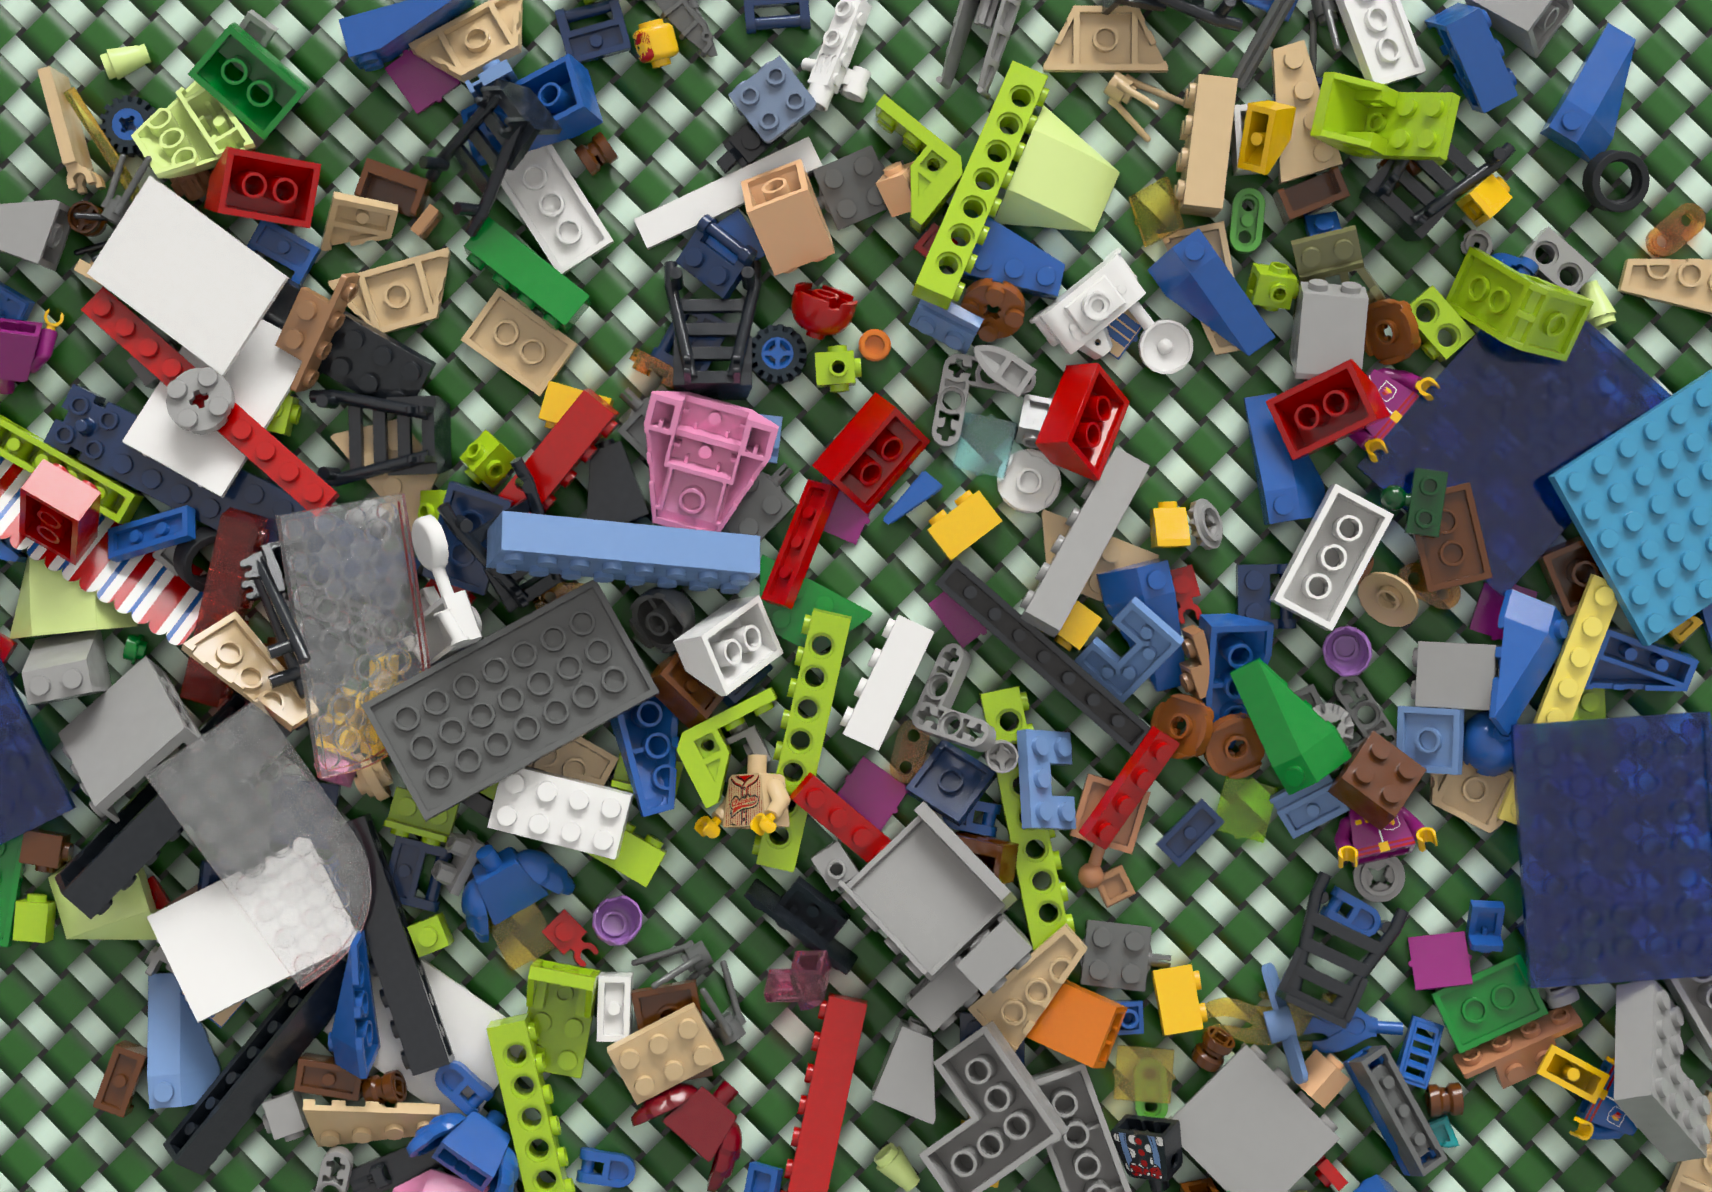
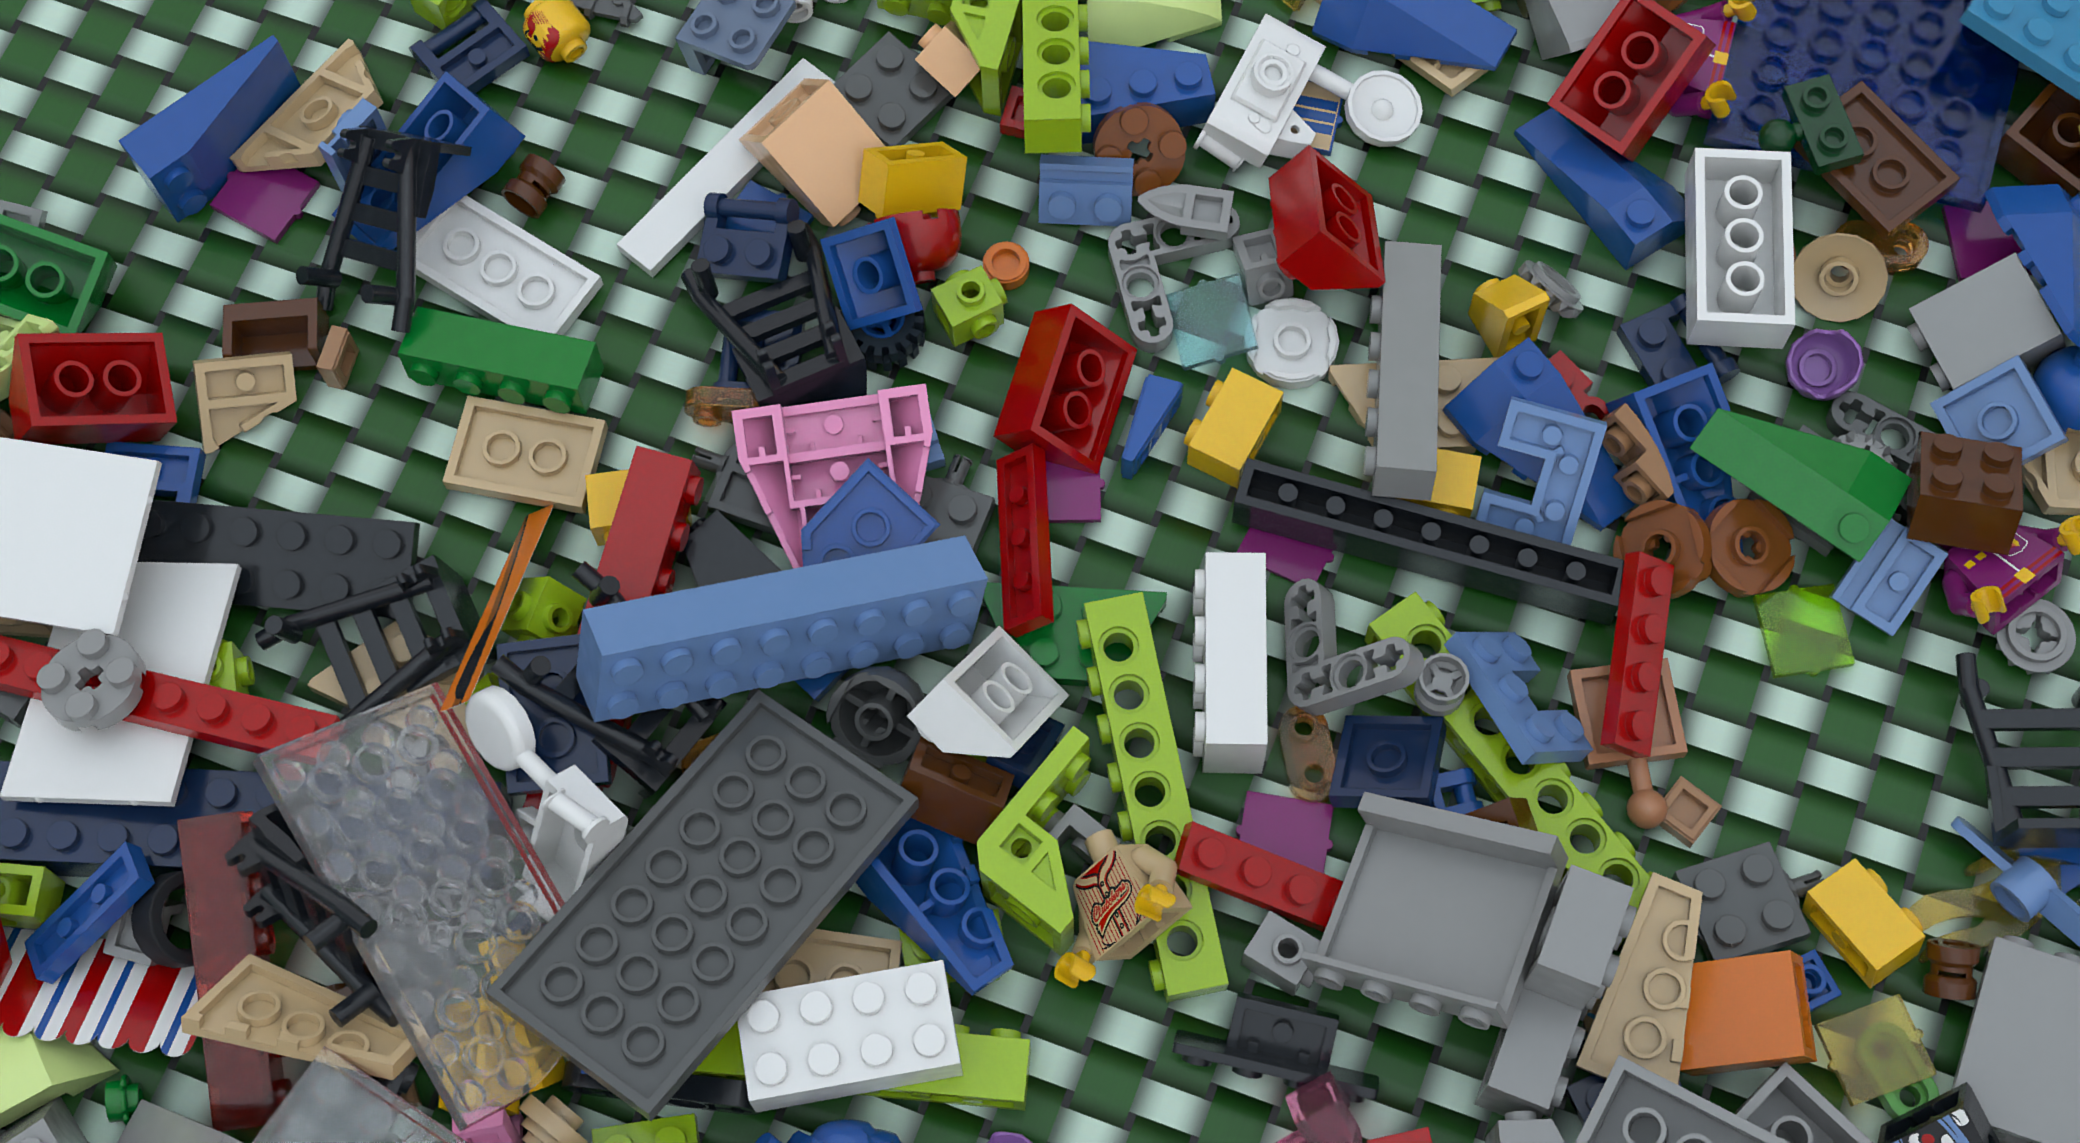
camera: 25 degrees left, 20 degrees down
medium nougat bracket [275,272,360,393] -> none
tan wing [328,247,451,334] -> none
black hinge [716,122,799,174] -> none
dark blue plate [1155,798,1225,867] -> none
blue plate [1319,886,1381,937] -> none
none -> orange sticker [440,505,554,712]
none -> blue tile [801,458,941,567]
none -> blue slope [820,217,923,330]
none -> yellow brick [858,141,968,218]

